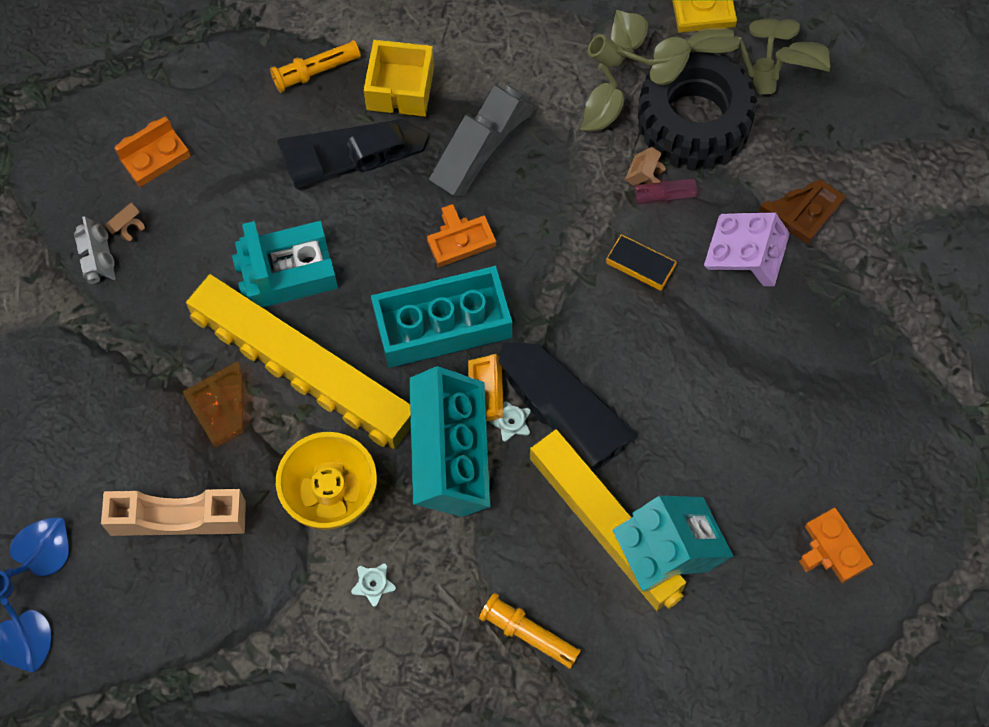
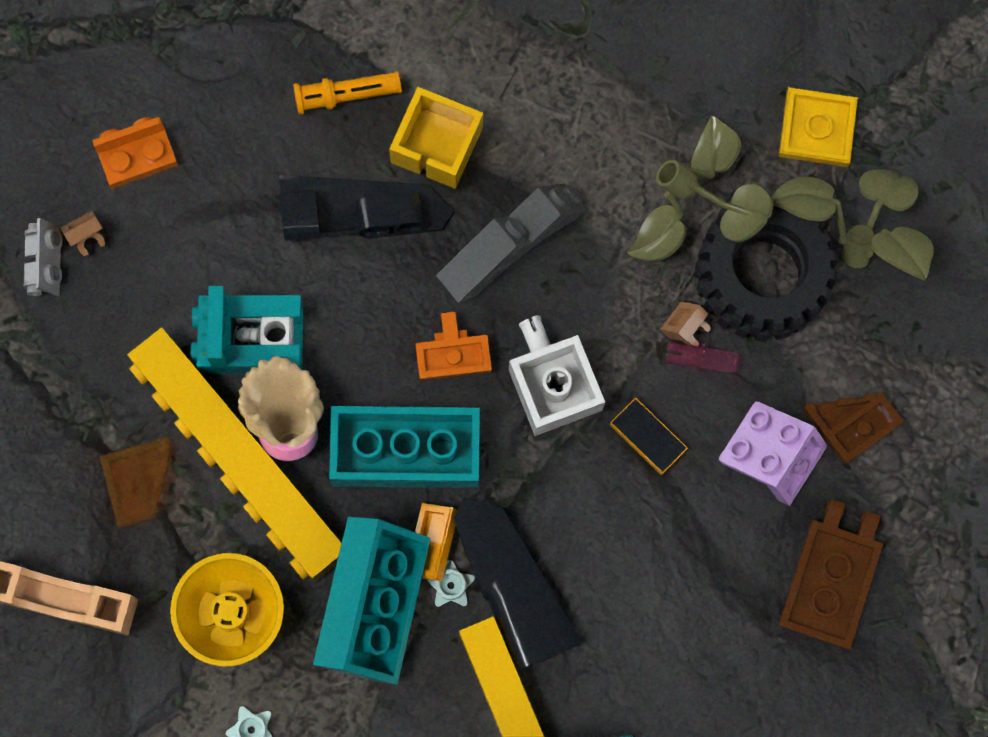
camera: 10 degrees right, 10 degrees up
none -> tan hair [238,356,324,461]
none -> white brick [509,316,605,436]
none -> reddish brown tile [777,499,883,650]

